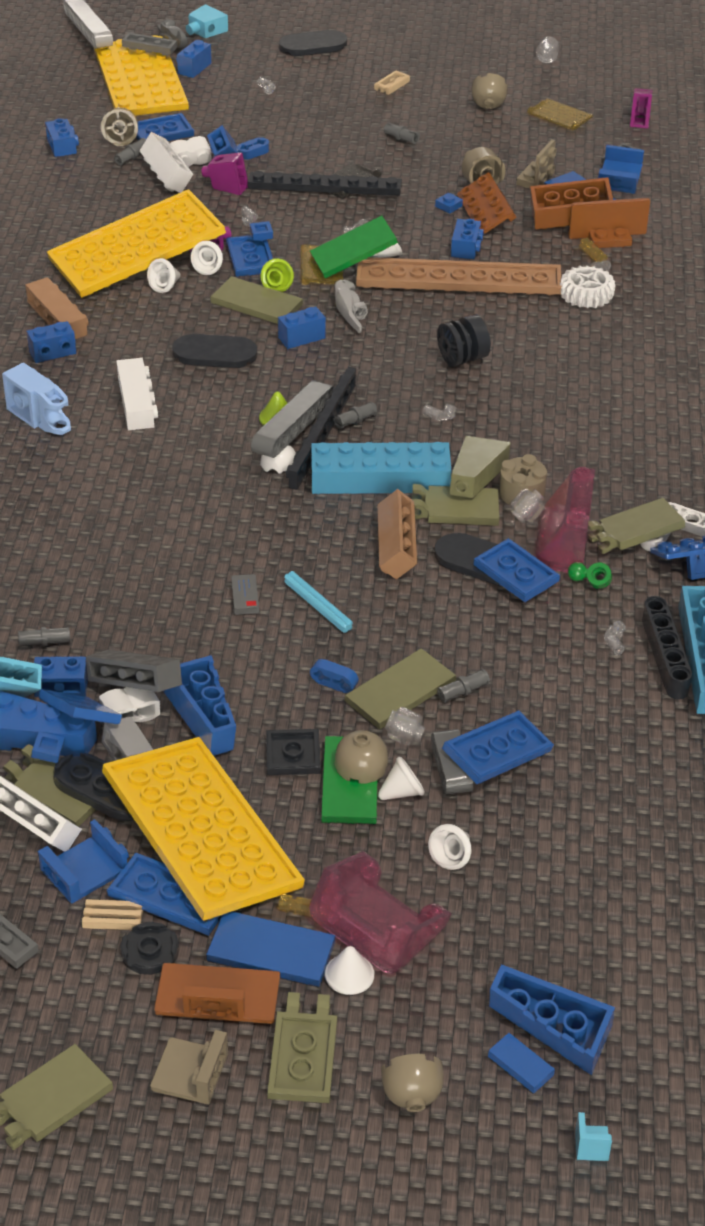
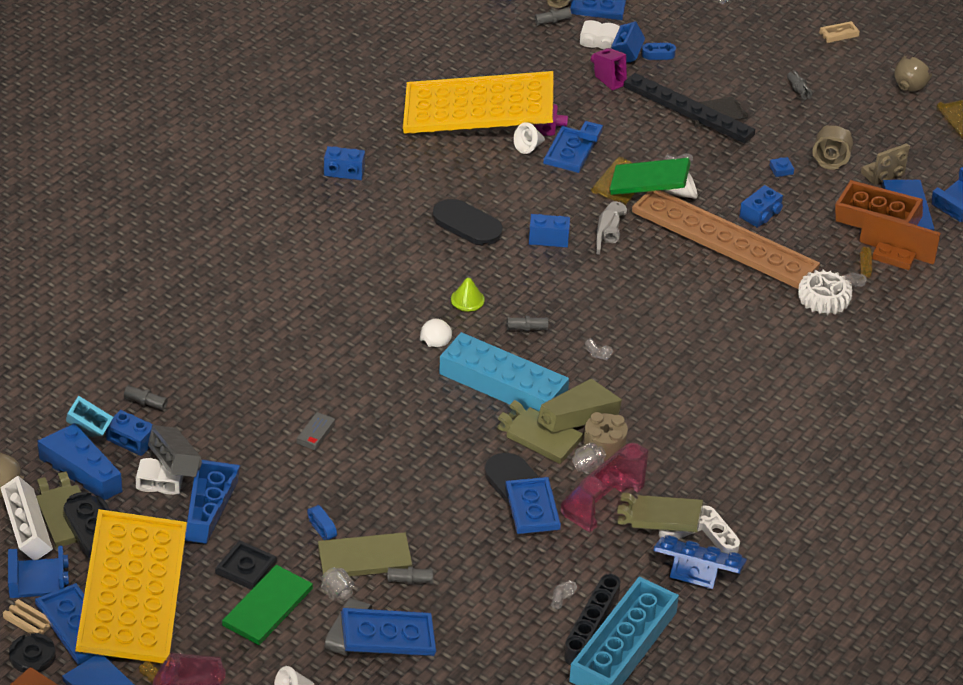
camera: 30 degrees right, 0 degrees up
light blue brick [2,362,71,435] -> none
medium nougat brick [25,277,89,339] -> none
blue plate [31,732,65,763] -> none
blue tile [39,689,122,724] -> none
light grey hinge [102,717,153,761] -> none
white brick [117,358,158,430] -> none
white brick [140,132,193,193] -> none
white hat [147,258,181,293] -> none
olive tile [210,276,303,324] -> none
clear arm [241,206,258,227] -> none
beam [251,380,334,458] -> none
lime hat [260,258,294,292] -> none
medium azure axle [284,571,353,633] -> none
black plate [286,367,356,490] -> none
dark tan cylinder [335,730,388,784] -> none
medium nougat brick [378,489,417,580] -> none
white hat [378,757,425,800] -> none
black wheel [437,314,491,367] -> none
dark orange bracket [457,172,517,234] -> none
green plate [568,562,612,589] -> none

